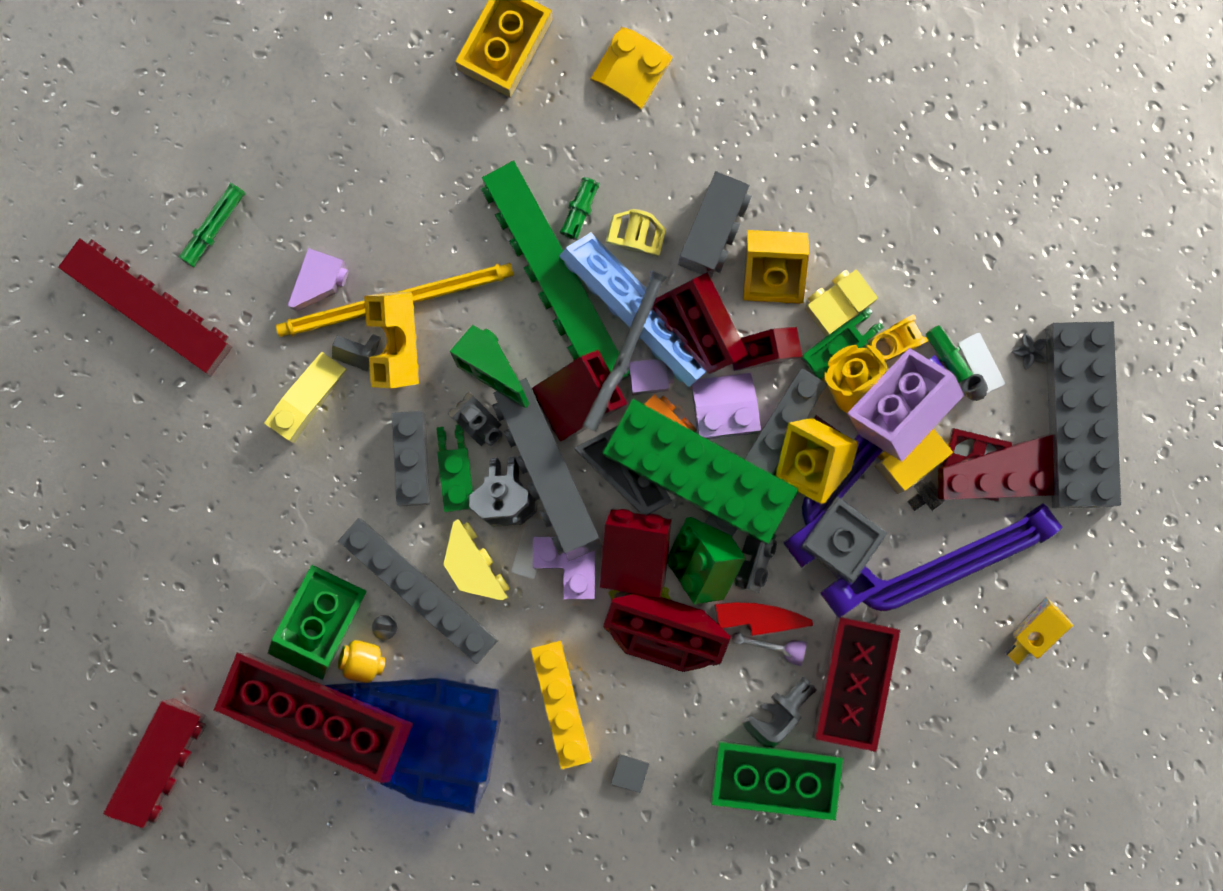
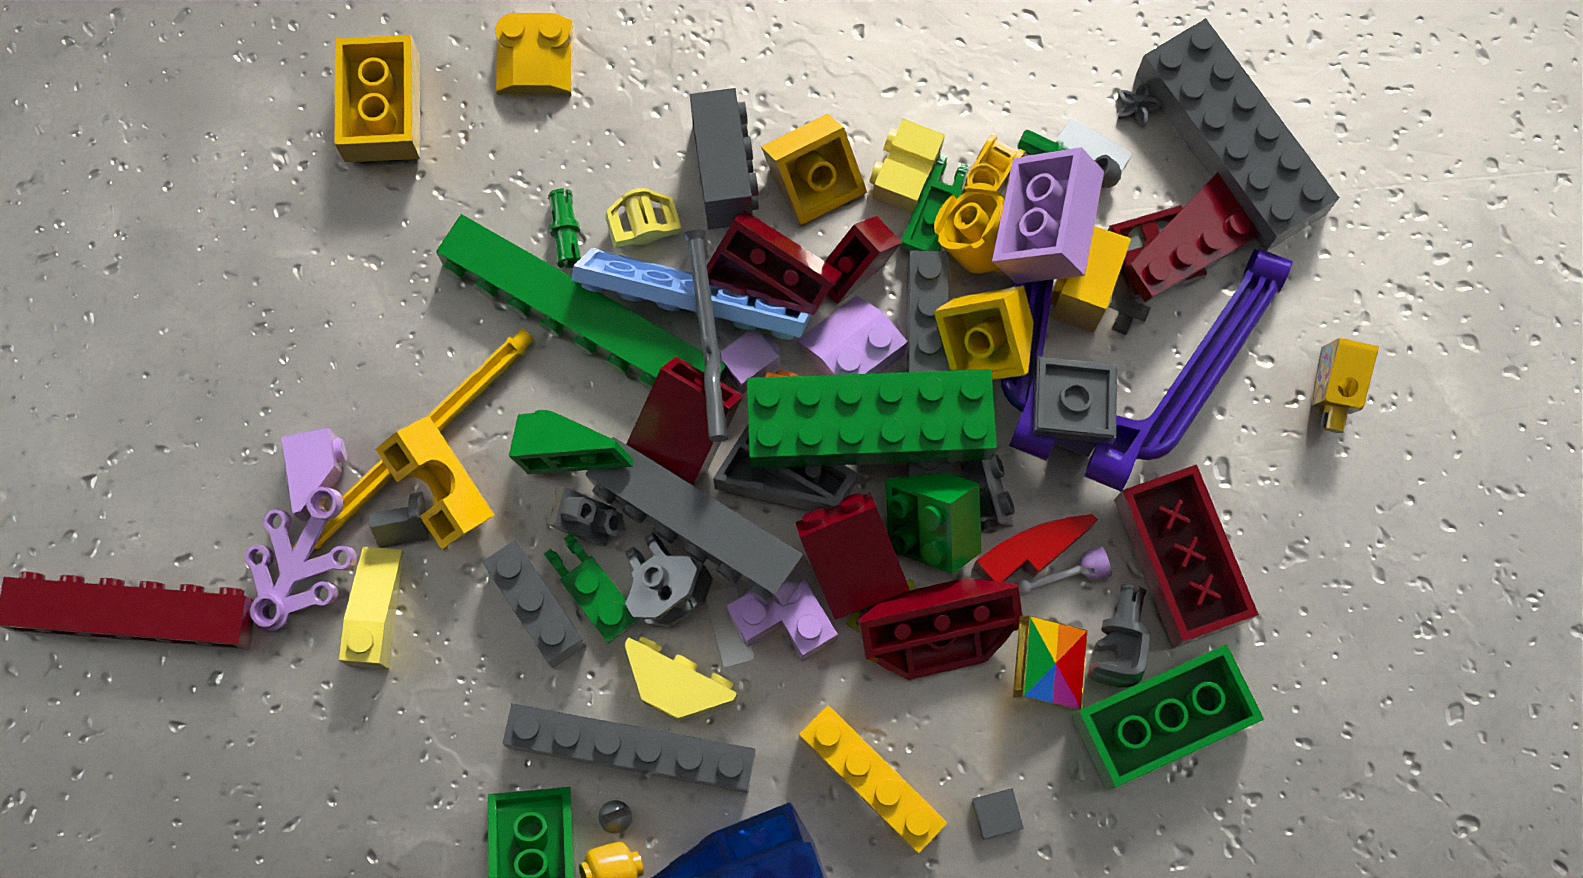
camera: 30 degrees left, 10 degrees down
green pin [178,182,246,268] -> none
none -> lavender plant [245,487,357,631]
none -> tile [1013,615,1088,710]

